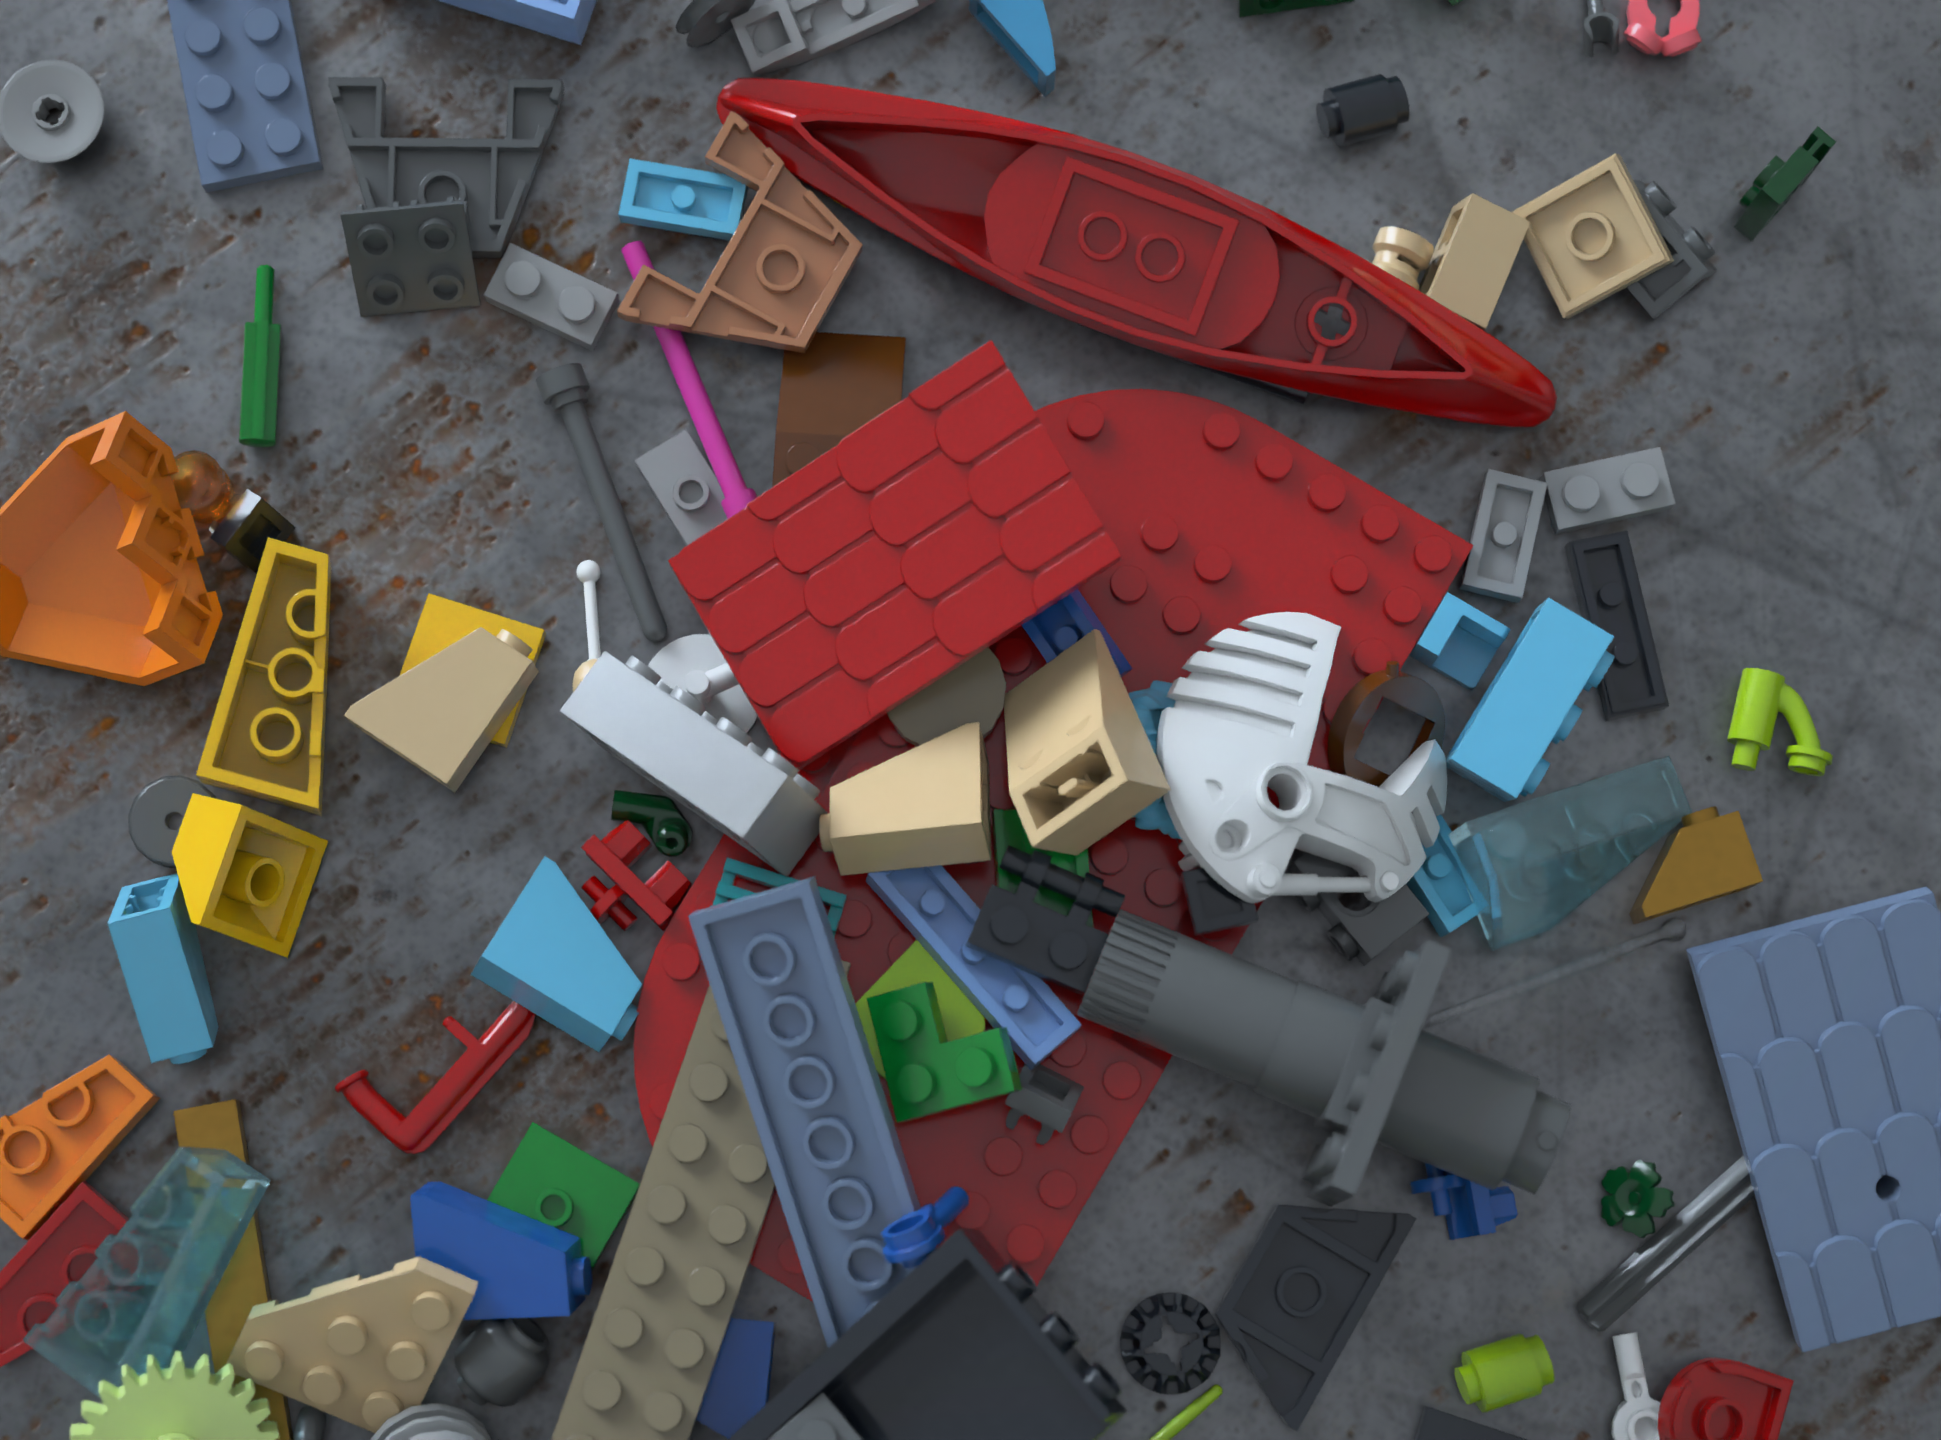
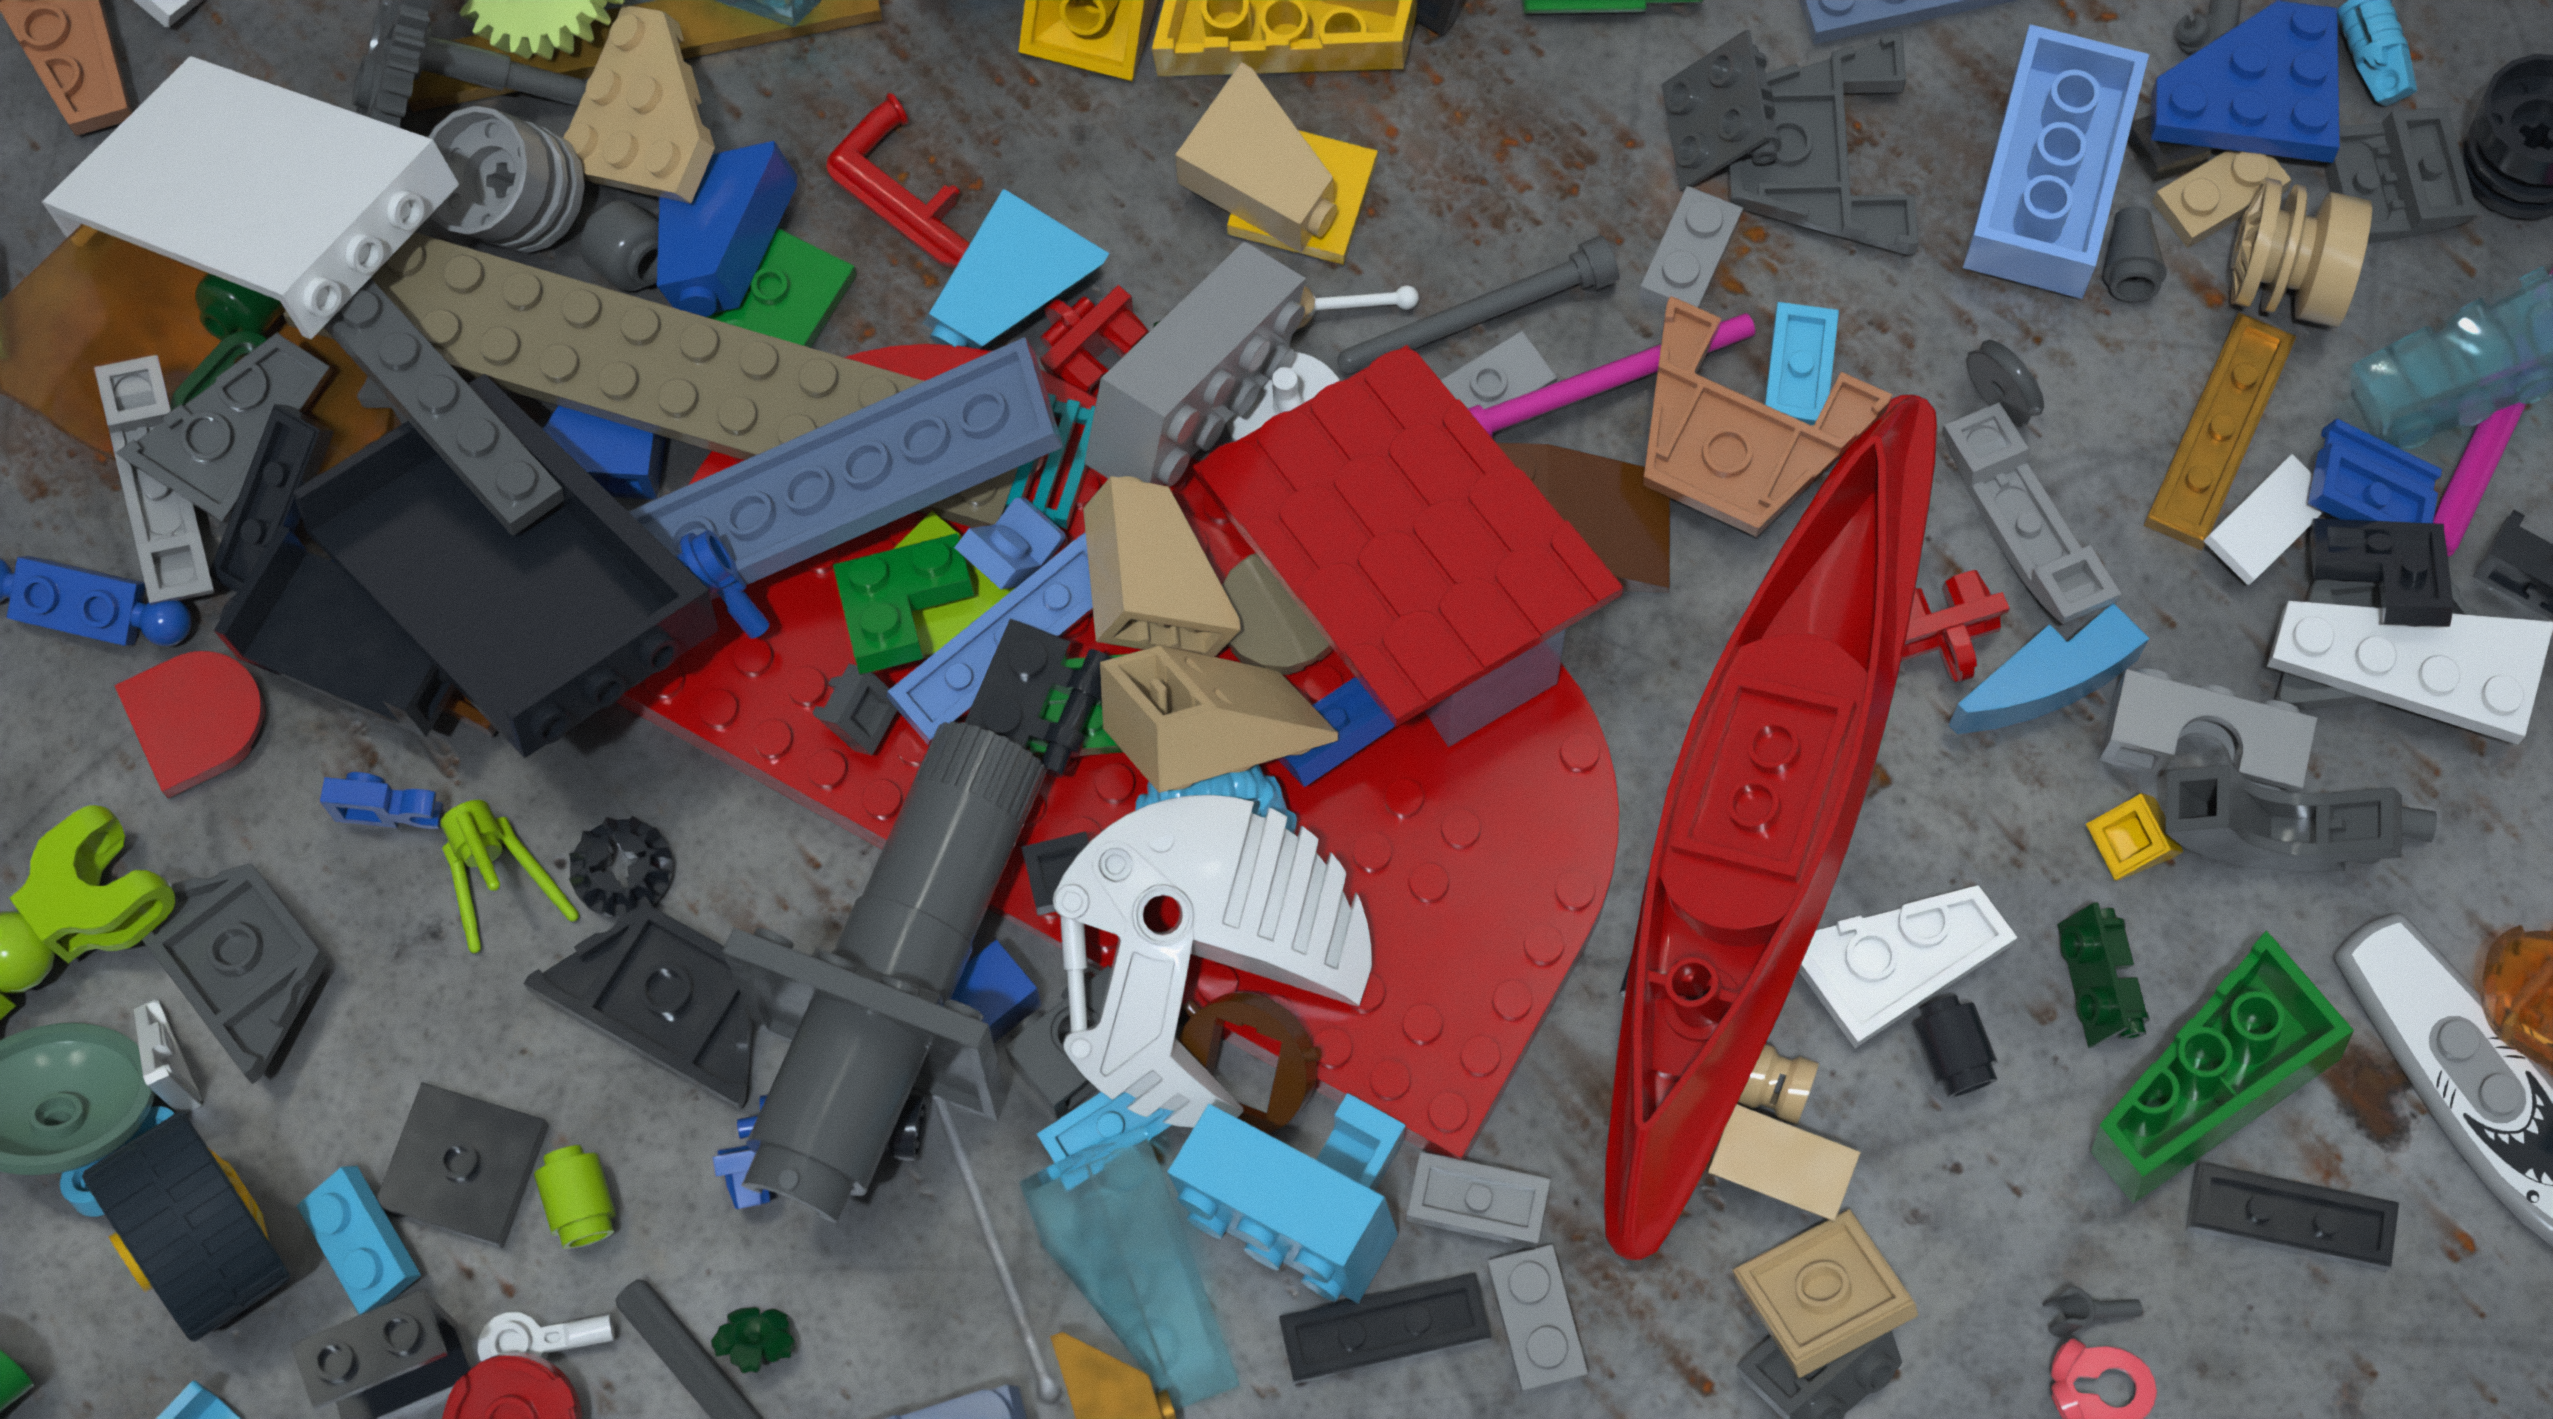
camera: 95 degrees right, 10 degrees down
none -> blue panel [951,939,1042,1044]
none -> medium blue bracket [955,497,1066,590]
none -> white wing [1799,885,2018,1048]
none -> red hips [1901,569,2010,682]

